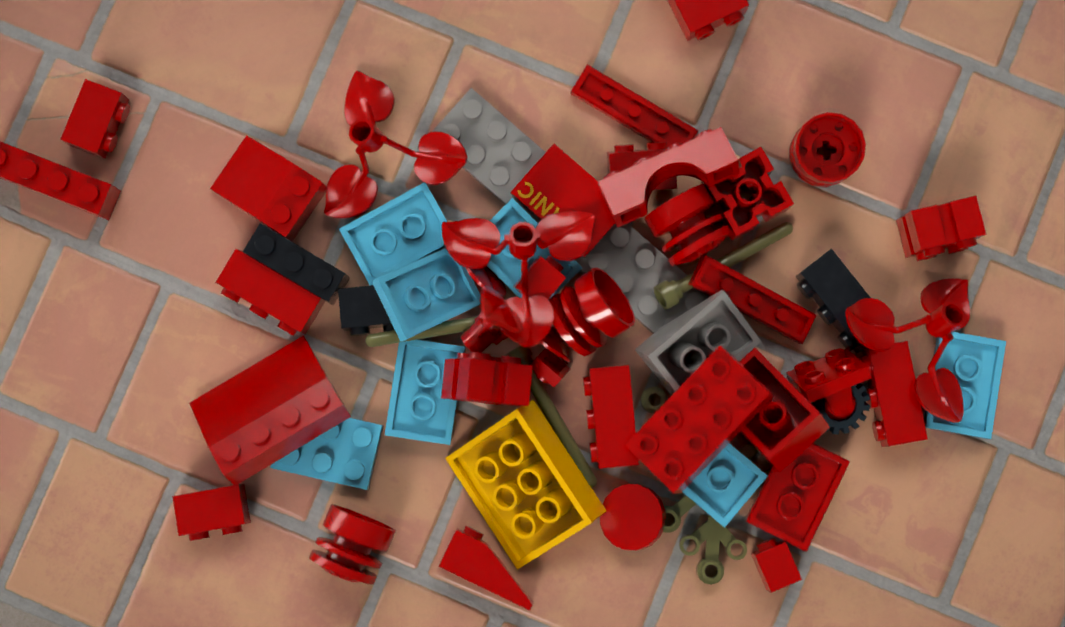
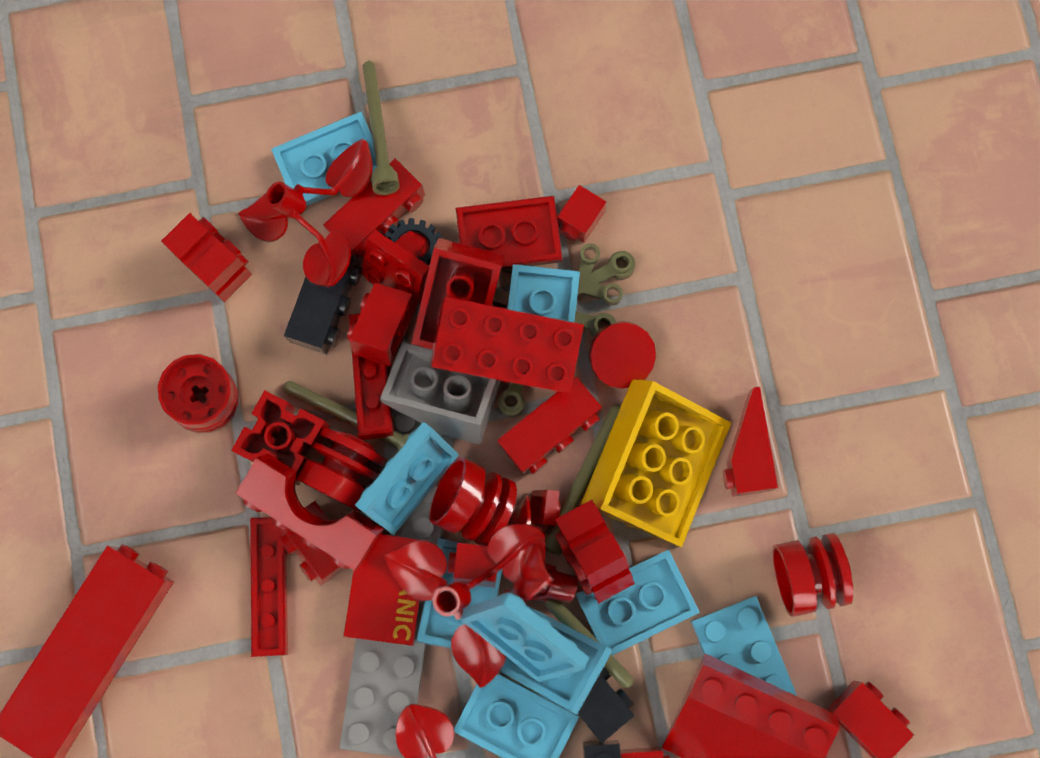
camera: 120 degrees left, 5 degrees down
none -> red brick [347,283,416,366]
none -> medium azure plate [355,422,459,535]
none -> olive piece [363,61,399,195]
none -> medium azure plate [460,592,589,682]

